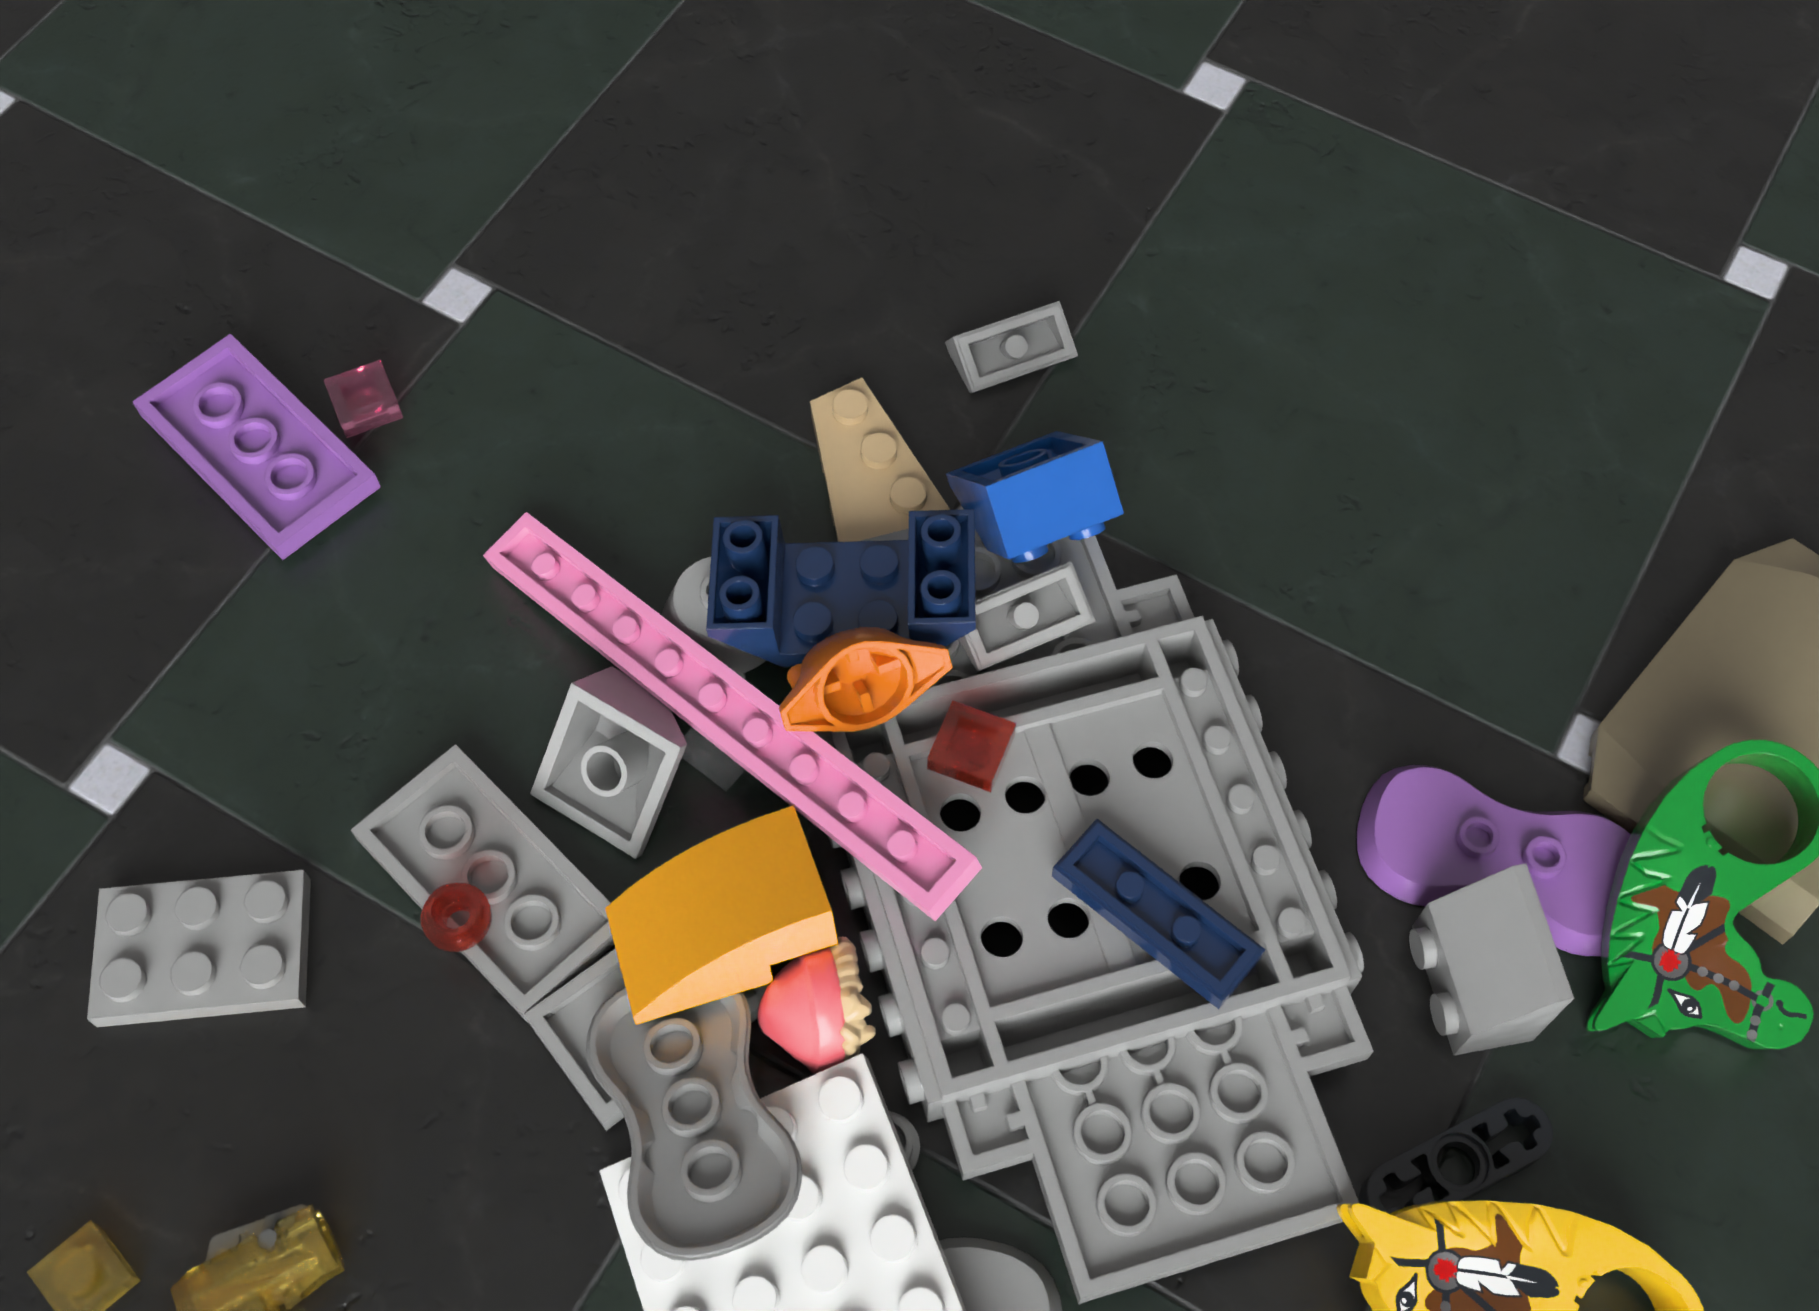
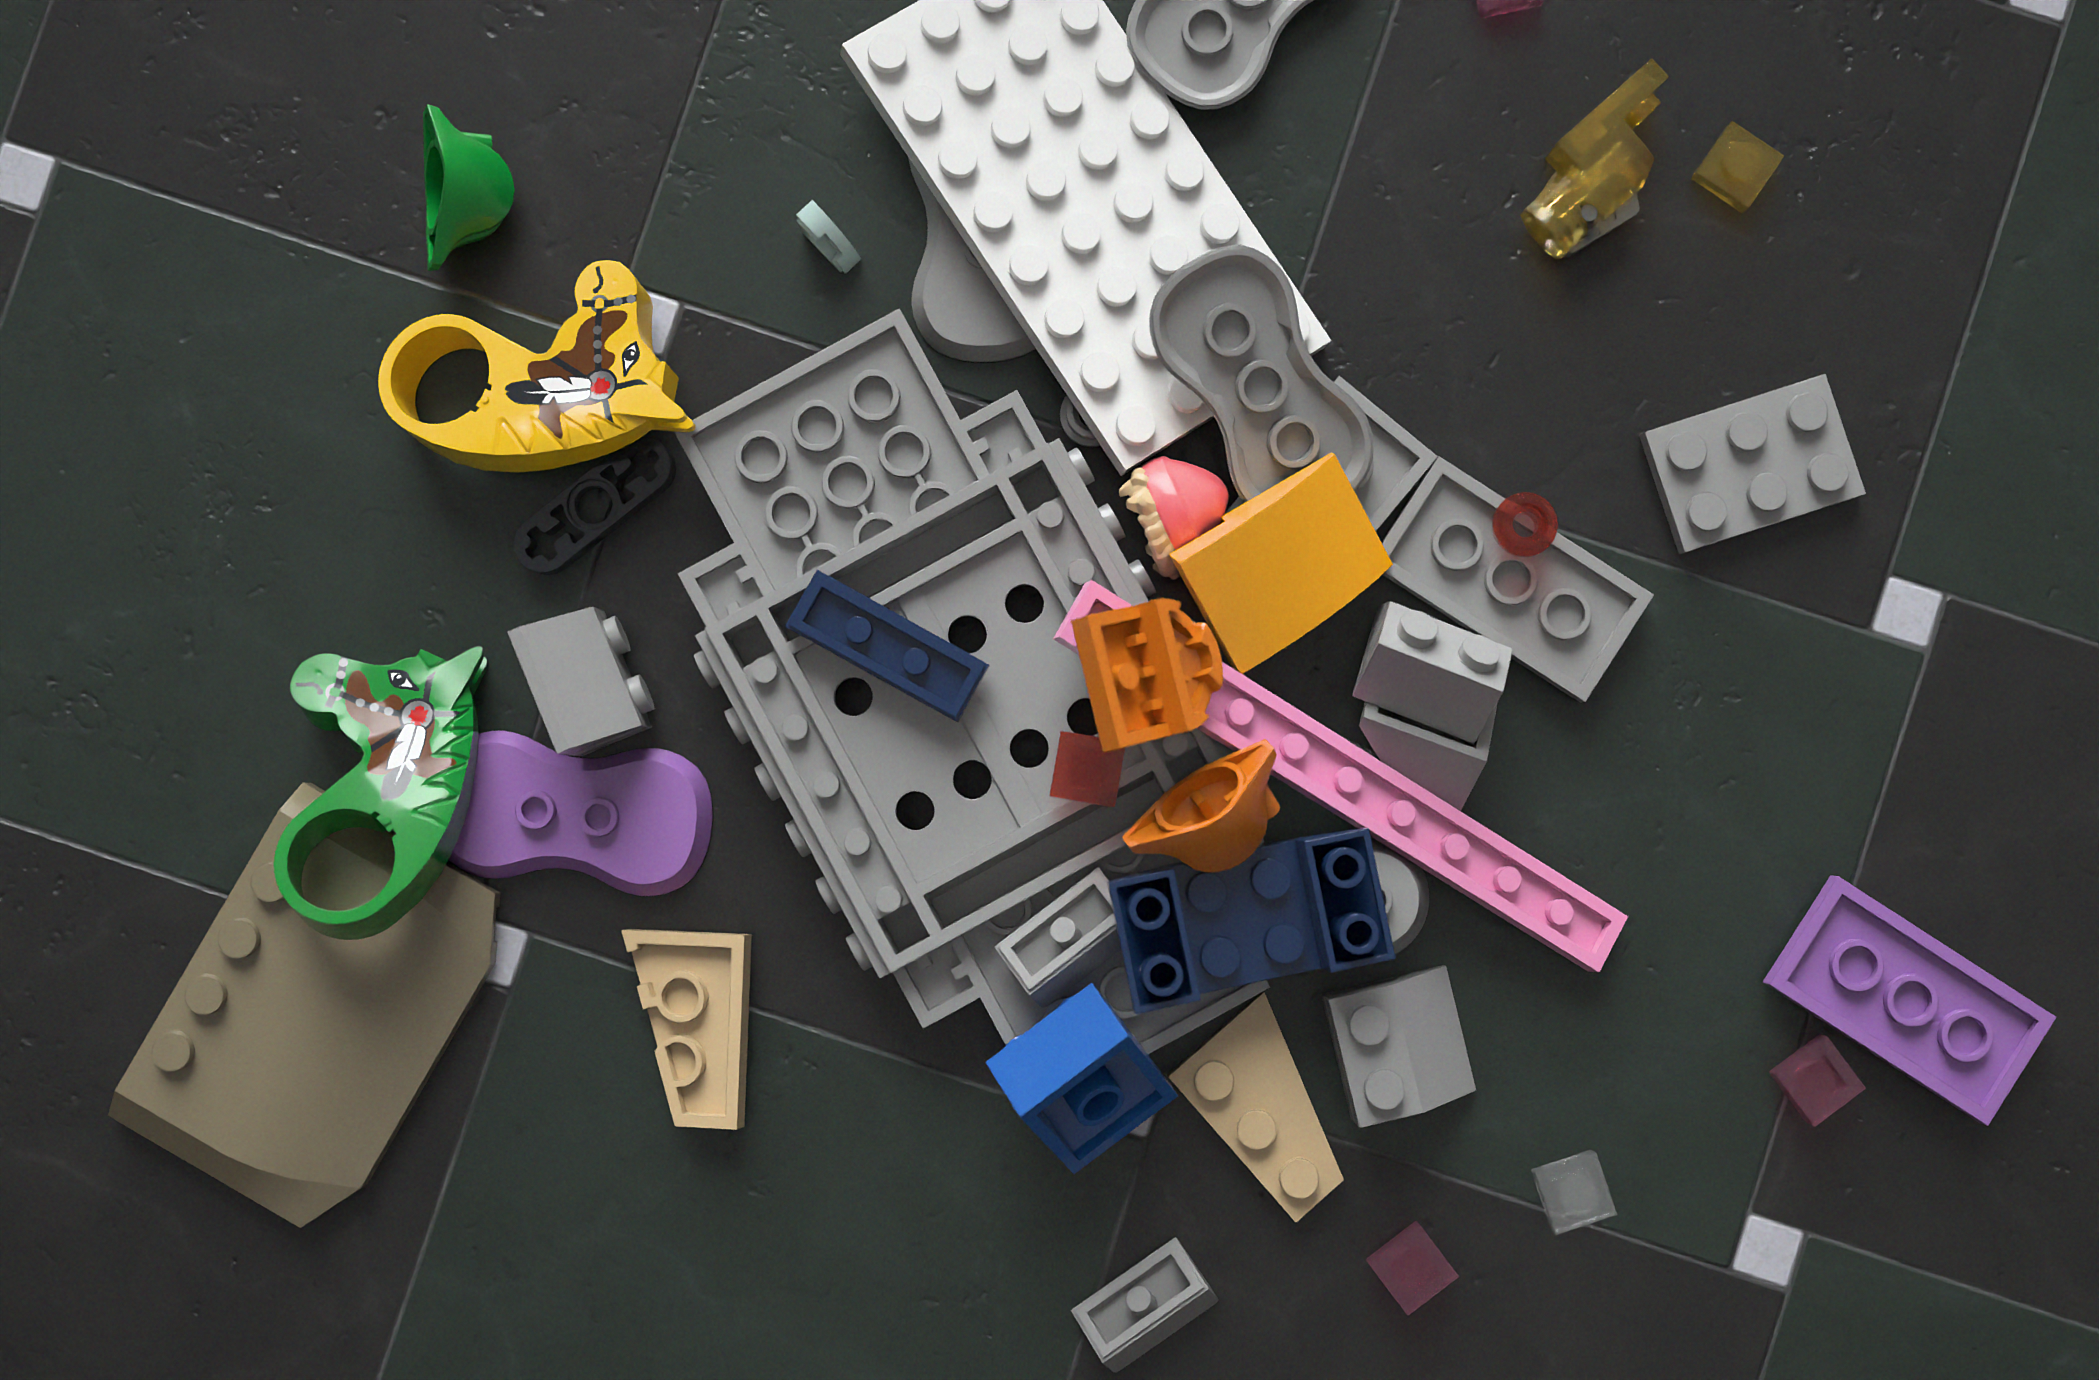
camera: 175 degrees right, 25 degrees up
none -> tan wing [621,929,752,1130]
none -> orange slope [1070,599,1223,752]
none -> light grey slope [1321,965,1476,1128]
none -> light grey slope [1352,601,1513,743]
none -> clear pink plate [1366,1221,1459,1316]
none -> clear plate [1531,1150,1617,1235]

